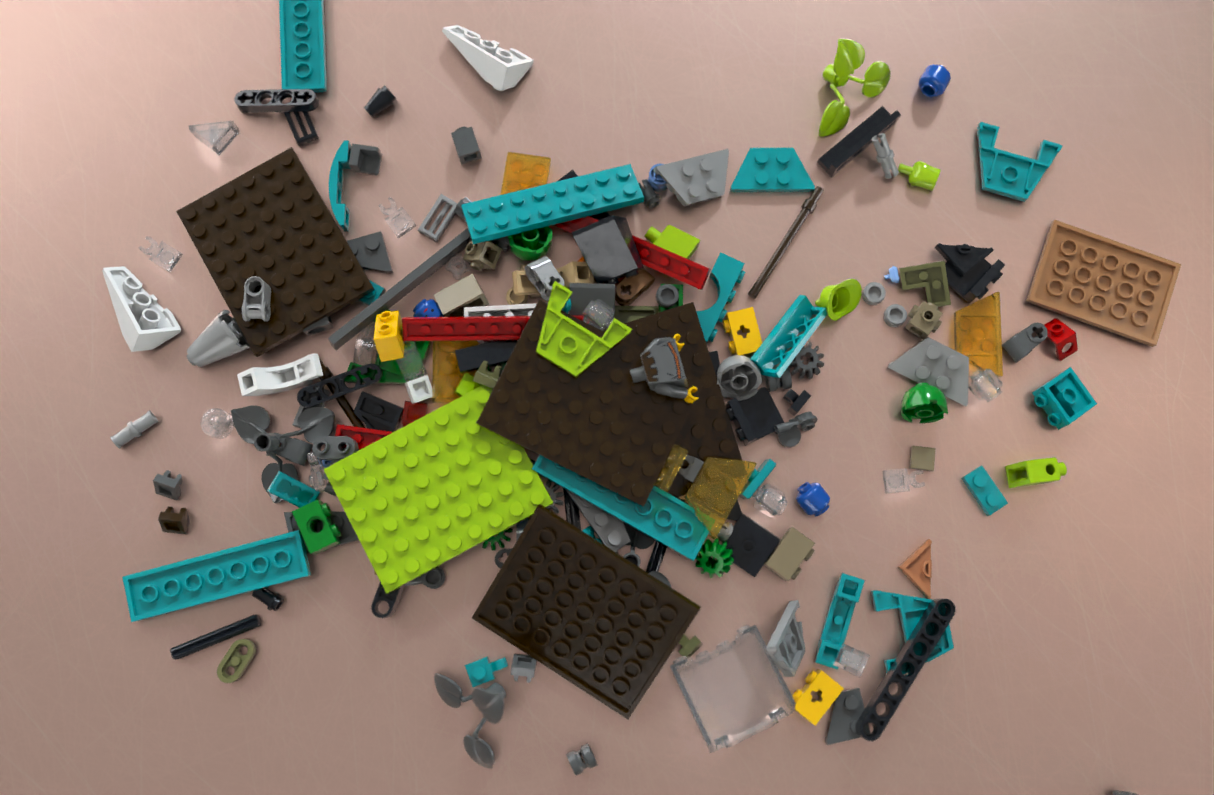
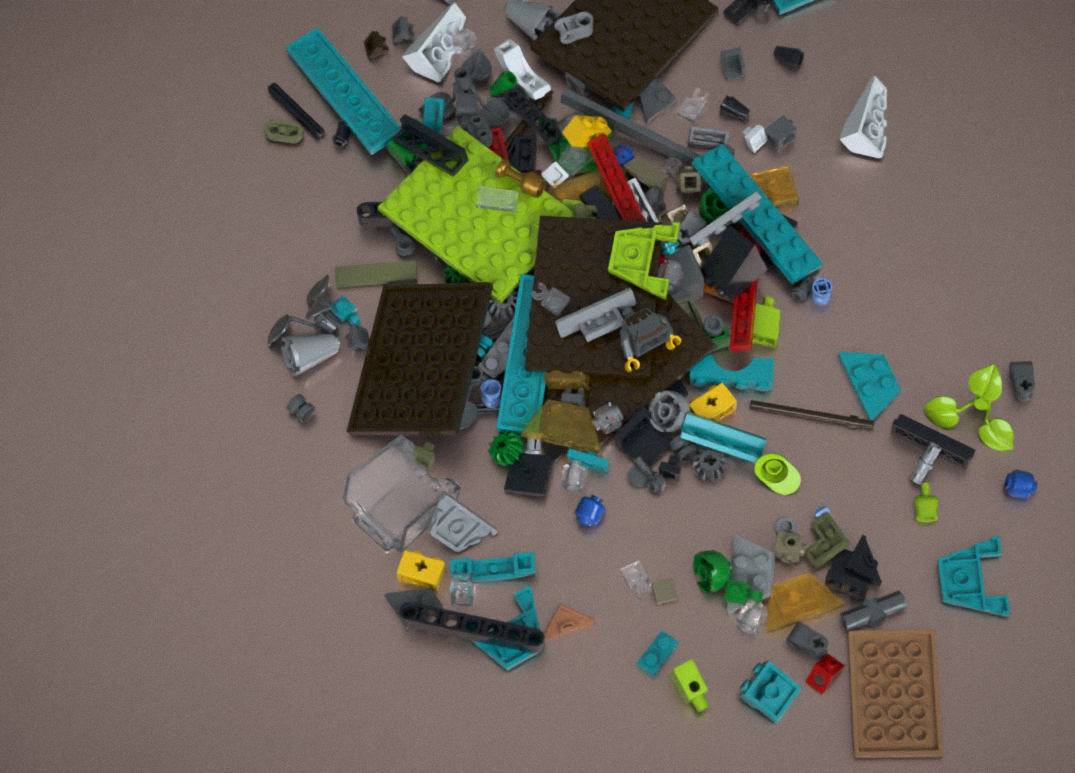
camera: 75 degrees right, 15 degrees down
teal slope [329,140,352,232] -> none
medium nougat piece [615,268,655,306] -> none
light grey wing [653,149,729,206] -> none
dark tan brick [764,527,815,581] -> none
light grey tile [862,282,886,305] -> none
none -> light grey cone [281,333,340,377]
none -> olive tile [335,261,417,288]
none -> black fence [392,114,469,177]
none -> white wedge [402,2,466,82]
none -> clear plate [475,186,519,213]
none -> medium blue wheel [481,379,502,408]
none -> green cone [489,71,517,96]
none -> pearl gold piece [495,158,547,198]
none -> clear plate [531,282,570,317]
none -> light grey bracket [555,288,636,342]
none -> clear head [592,403,624,434]
none -> dark grey plate [646,185,666,211]
none -> light grey wing [689,191,762,247]
none -> black cone [719,95,750,120]
none -> green plate [724,580,763,606]
none -> white tile [742,124,768,153]
none -> dark grey piece [840,590,907,632]
none -> dark grey piece [1009,361,1035,402]

